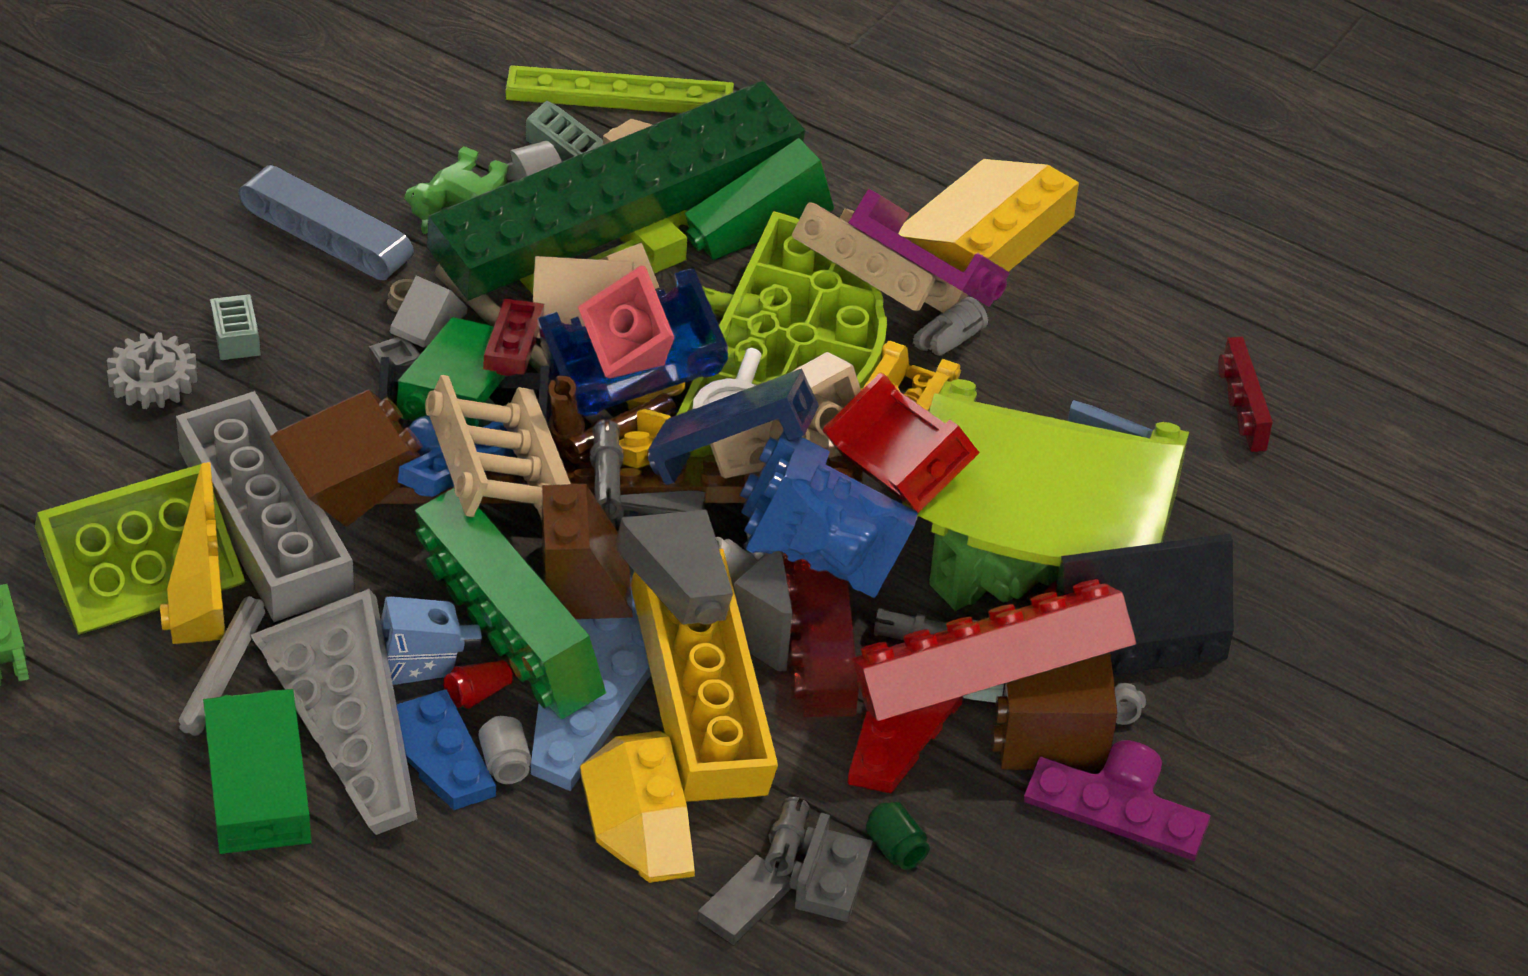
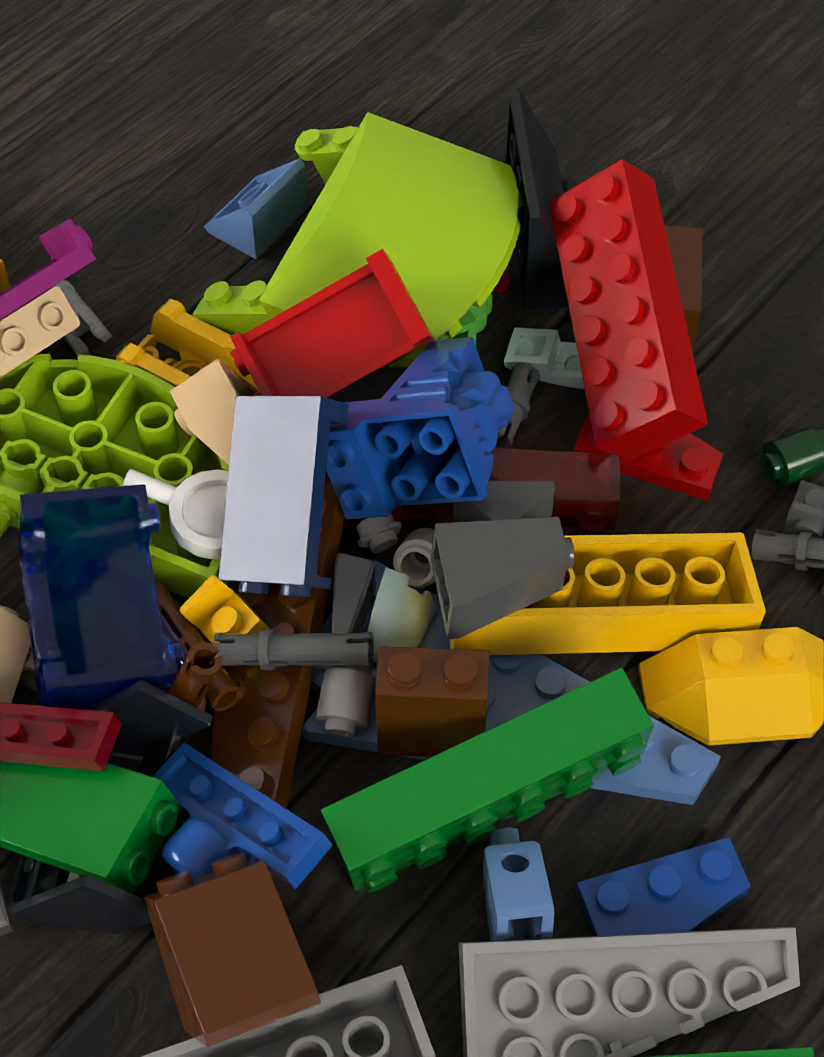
camera: 80 degrees left, 10 degrees up
tan fence [425,375,571,520] -> none
red cone [444,660,512,709] -> none
light grey brick [478,716,531,784] -> none
coral slope [578,265,674,379] -> none
magenta plate [1024,740,1211,861] -> none
dark red plate [1218,336,1273,452] -> none

